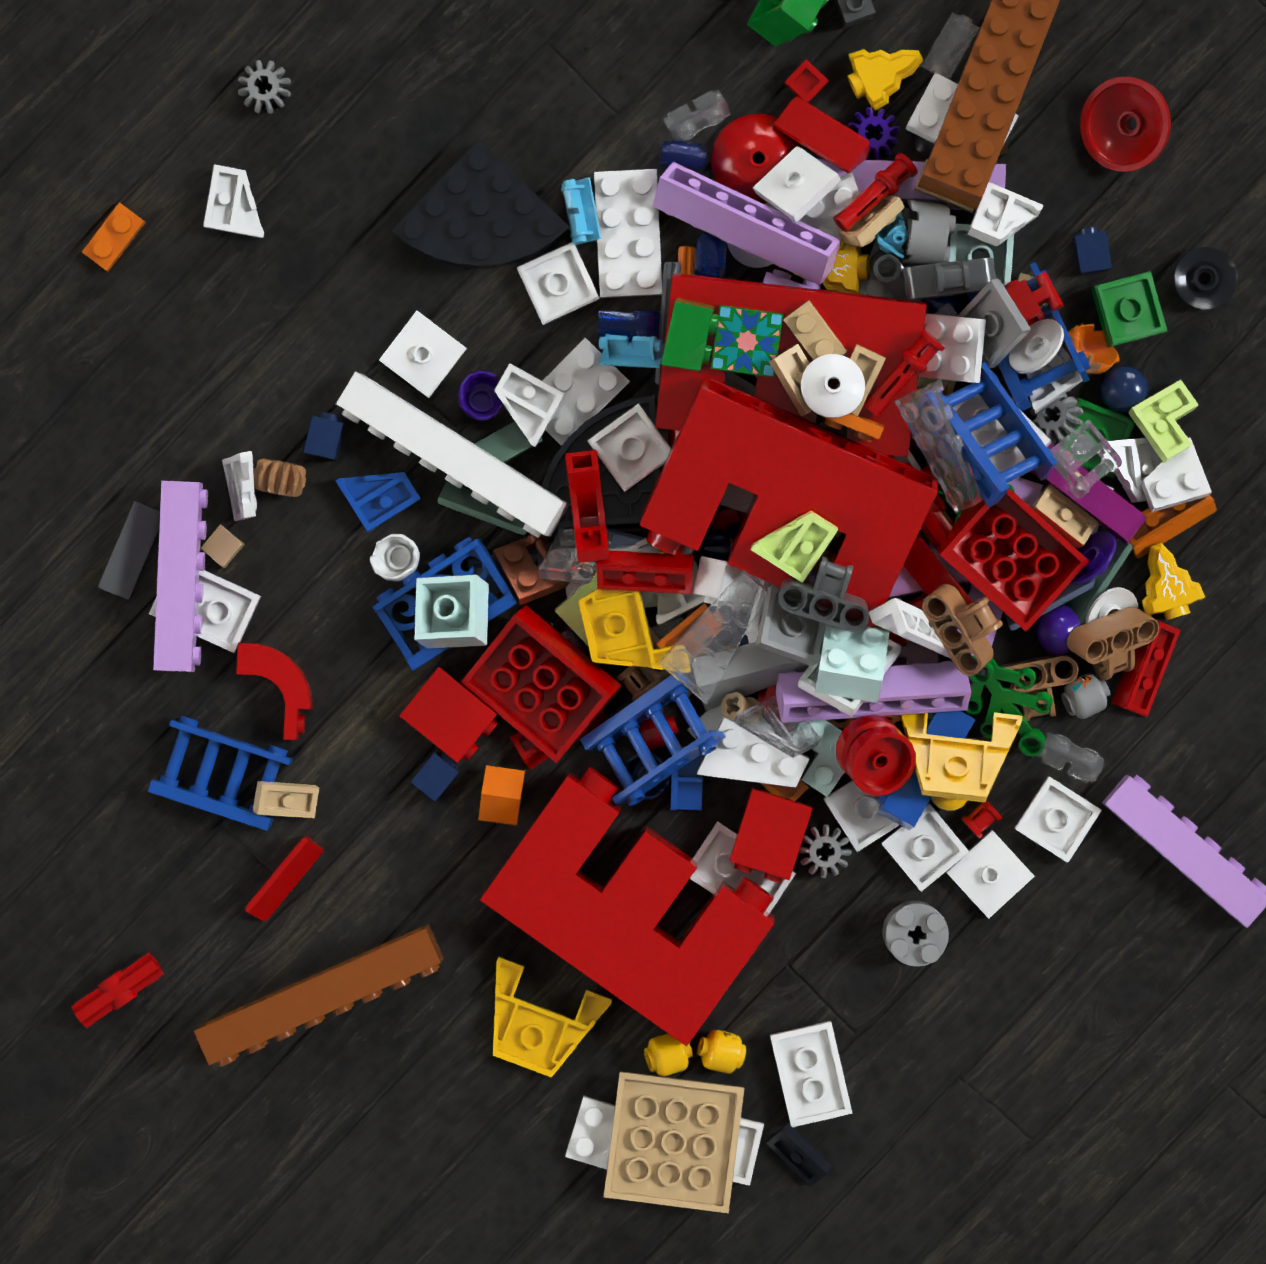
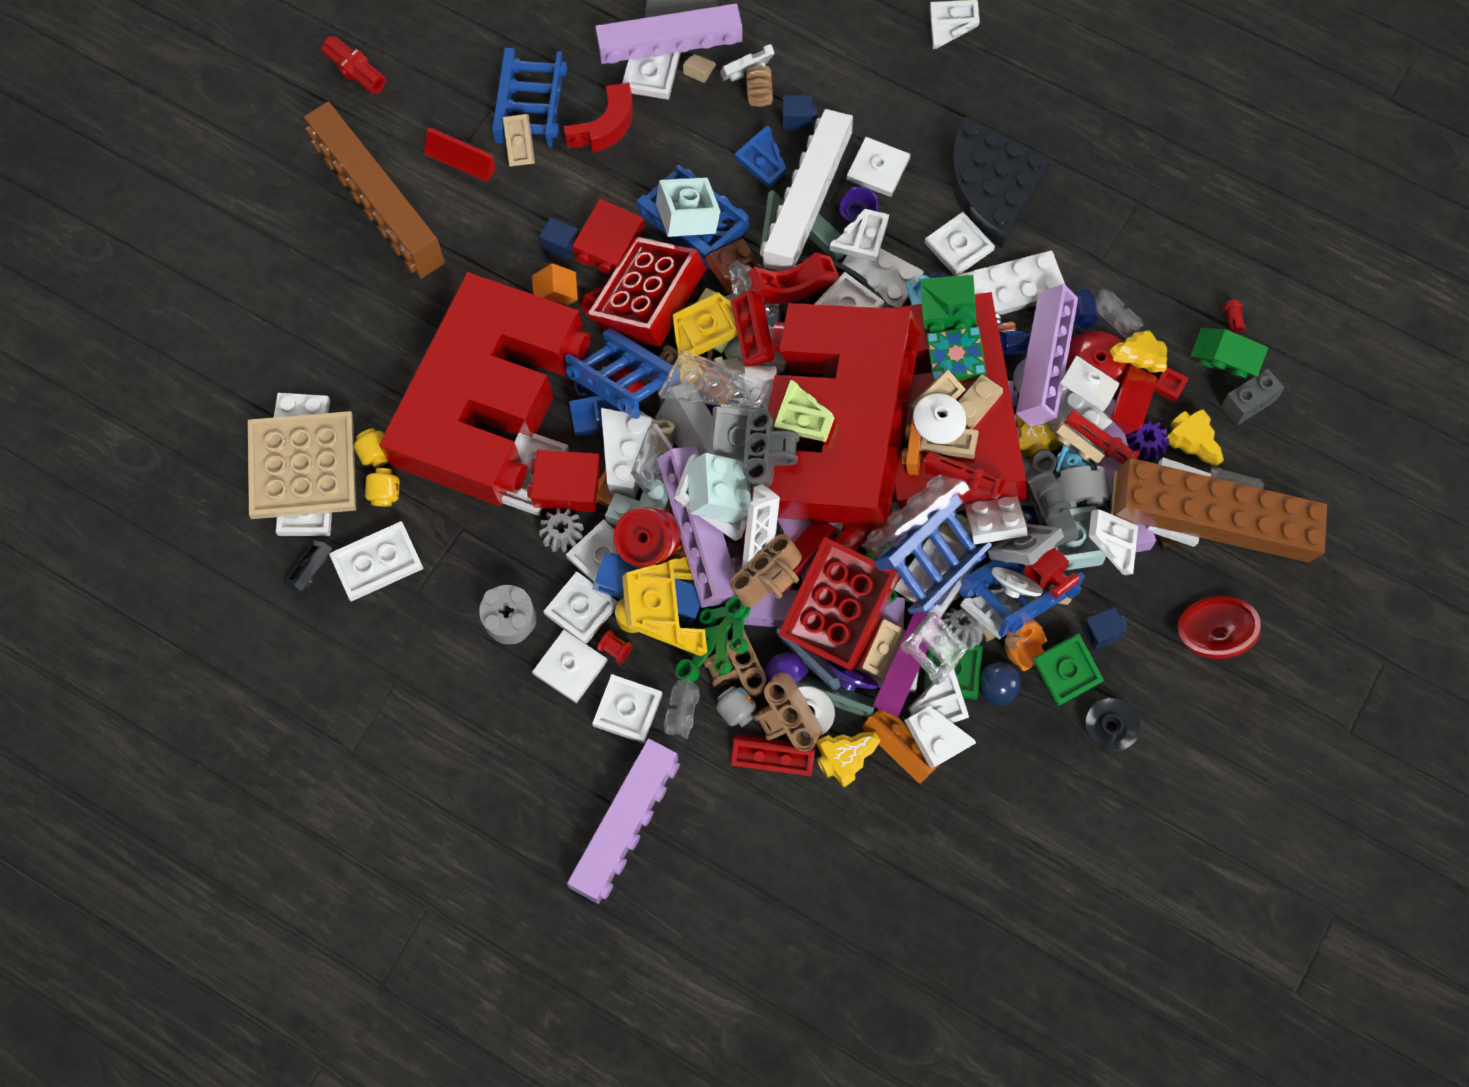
camera: 85 degrees right, 20 degrees down
light grey gear [238,60,291,114] -> none
white hair [370,534,420,582] -> none
yellow wing [493,956,613,1078] -> none
medium azure hinge [561,177,602,245] -> none
yellowish green plate [1128,380,1198,463] -> none
none -> yellow rock [1110,331,1167,373]

